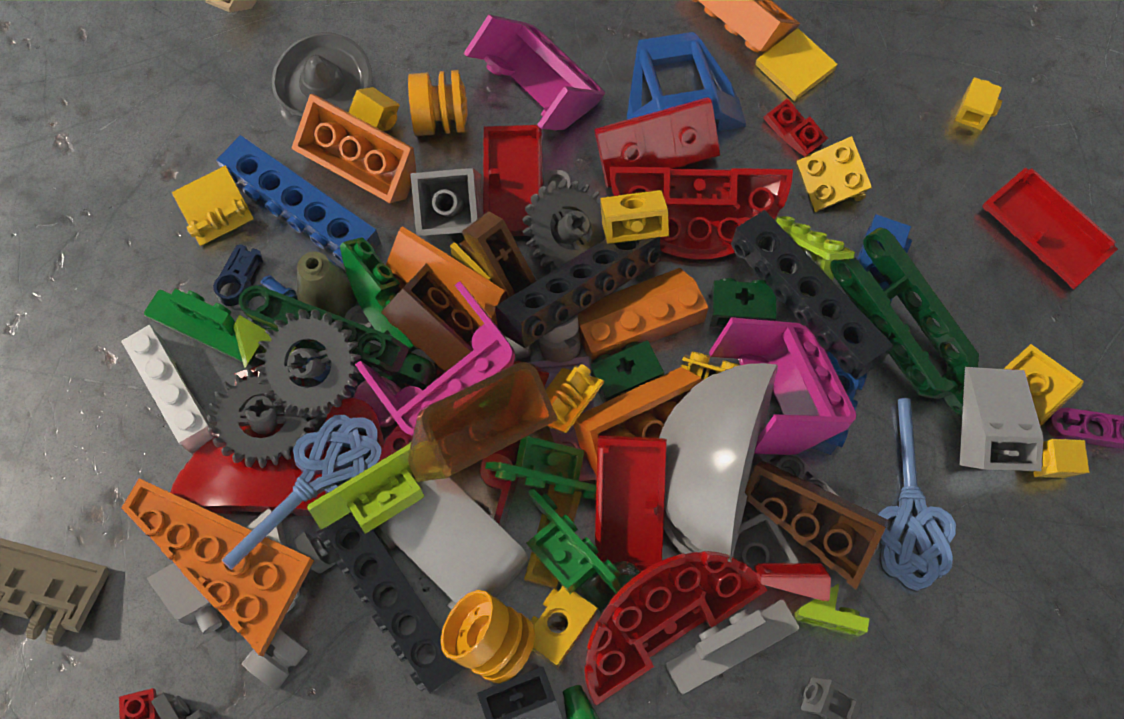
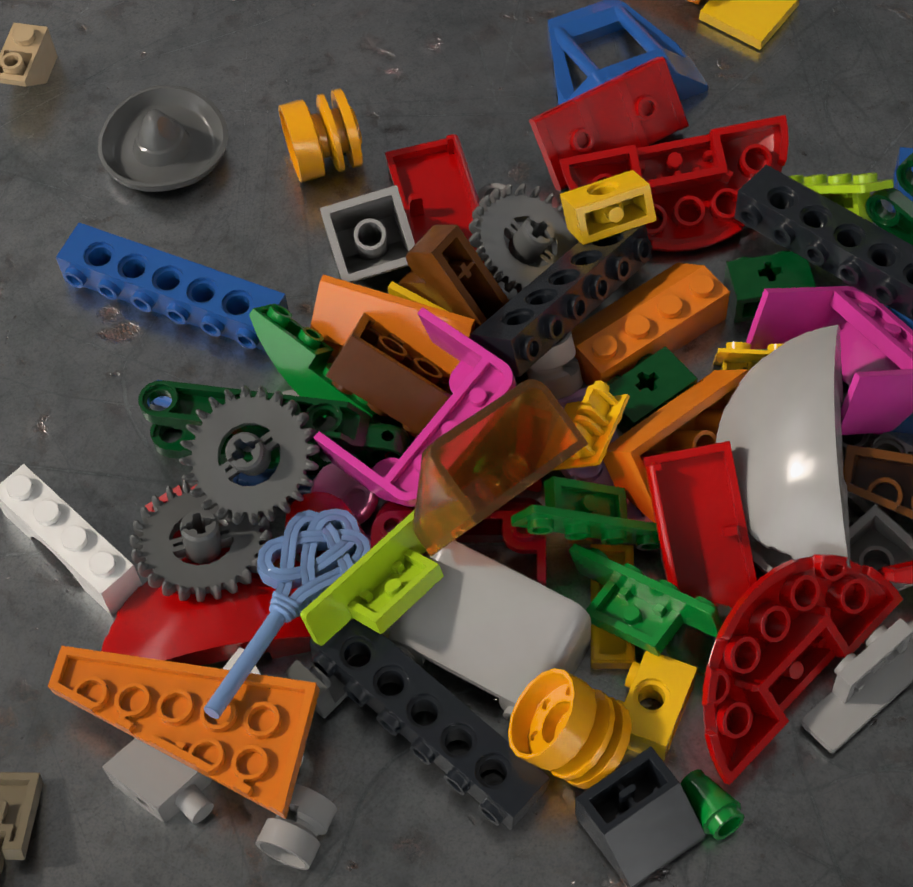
camera: 10 degrees left, 10 degrees down
green bracket [144,288,260,365] -> none
yellow hinge [172,165,254,246] -> none
dark blue piece [213,244,263,306] -> none
lime slope [234,315,296,368] -> none
orange slope [291,94,417,203] -> none
olive cone [297,251,357,318] -> none
yellow brick [348,87,400,131] -> none
dark pink windscreen [464,15,605,131] -> none
red slope [763,98,829,157] -> none
yellow hinge [797,136,872,212] -> none

